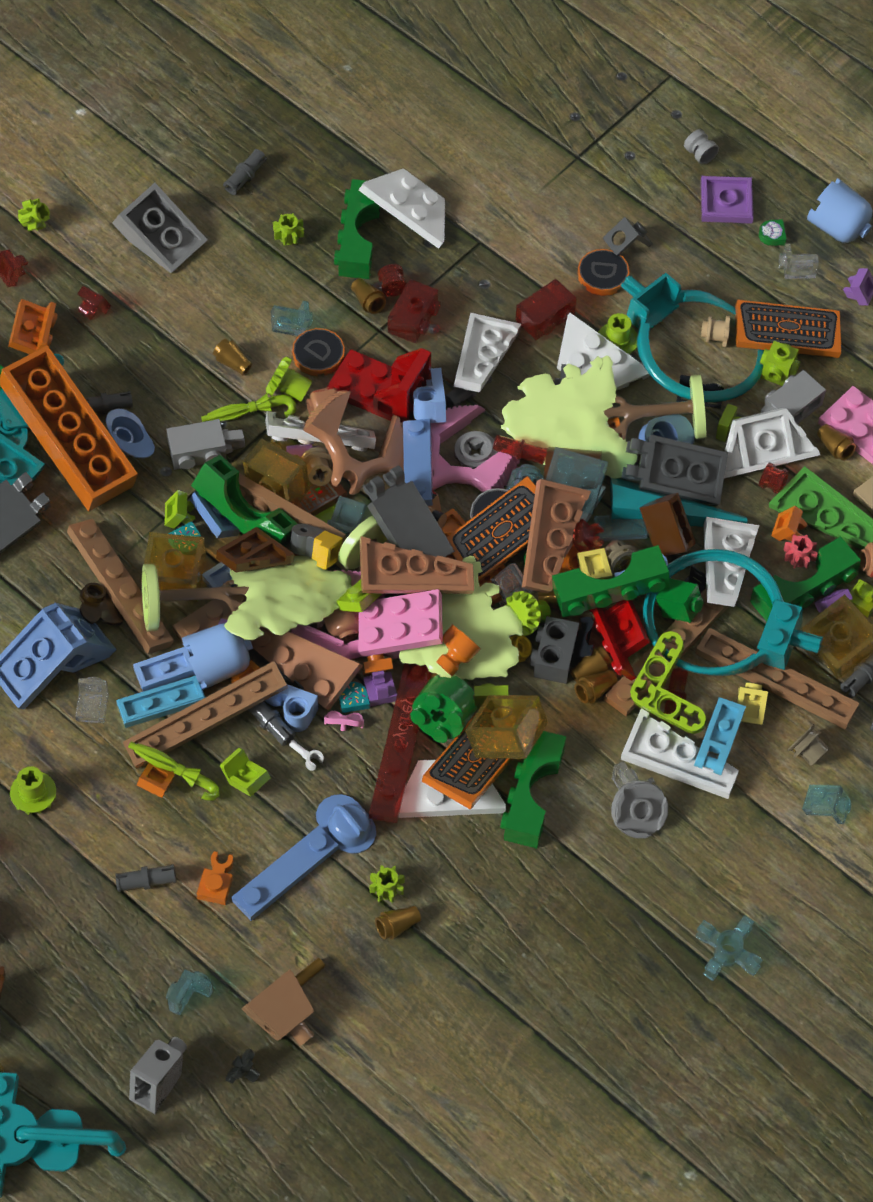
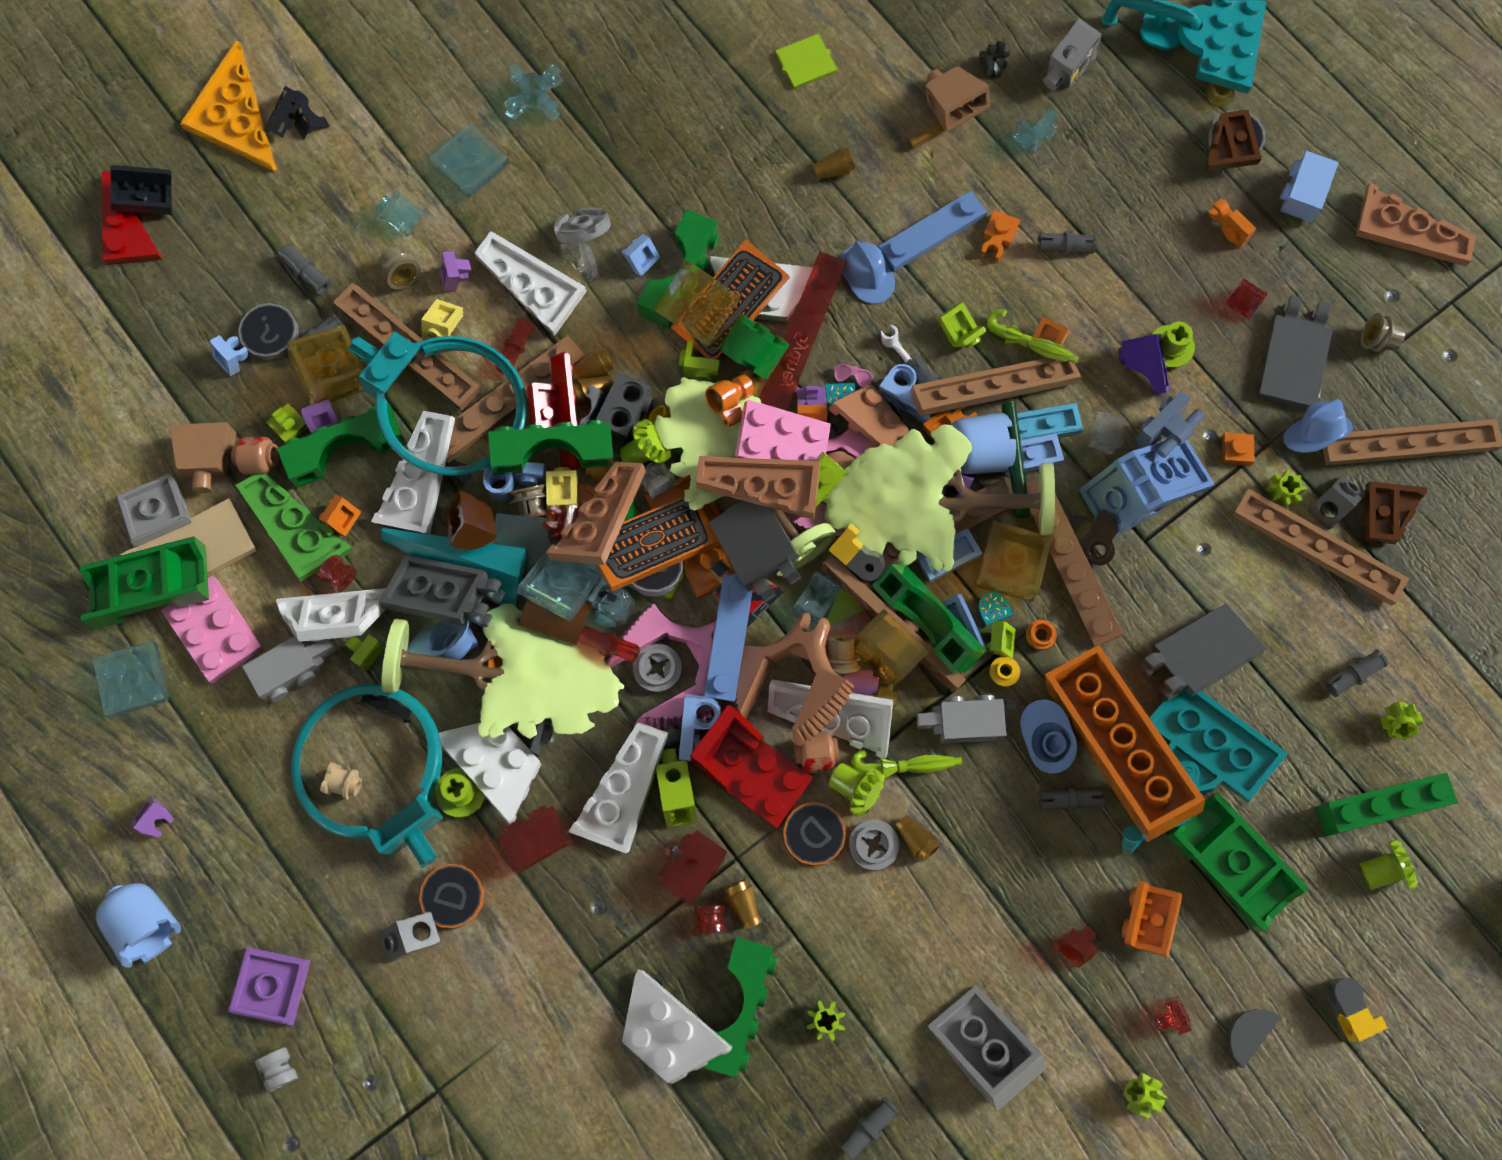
camera: 170 degrees left, 15 degrees up
reddish brown wing [216,527,294,573] -> none
clear light blue bracket [271,301,313,336] -> none
lime gear [369,865,405,903] -> none
lime beam [630,631,707,734] -> none
green brick [656,578,704,623] -> none
medium azure plate [694,697,746,775] -> none
tile [736,300,841,358] -> none
tile [758,219,787,246] -> none
lime brick [760,341,800,386] -> none
clear bracket [779,243,819,279] -> none
coral gear [784,535,818,569] -> none
pearl gold cone [817,424,856,461] -> none
none -> clear light blue plate [429,123,510,199]
none -> medium lavender tile [439,251,471,292]
none -> light blue tile [622,234,661,276]
none -> lime torso [656,749,698,828]
none -> lime piece [775,33,838,89]
none -> light grey gear [849,820,899,871]
none -> yellow plate [989,656,1020,687]
none -> dark green piece [1001,401,1030,518]
none -> orange plate [1026,620,1057,650]
none -> dark purple arch [1118,334,1170,394]
none -> sand blue plate [1134,391,1205,458]

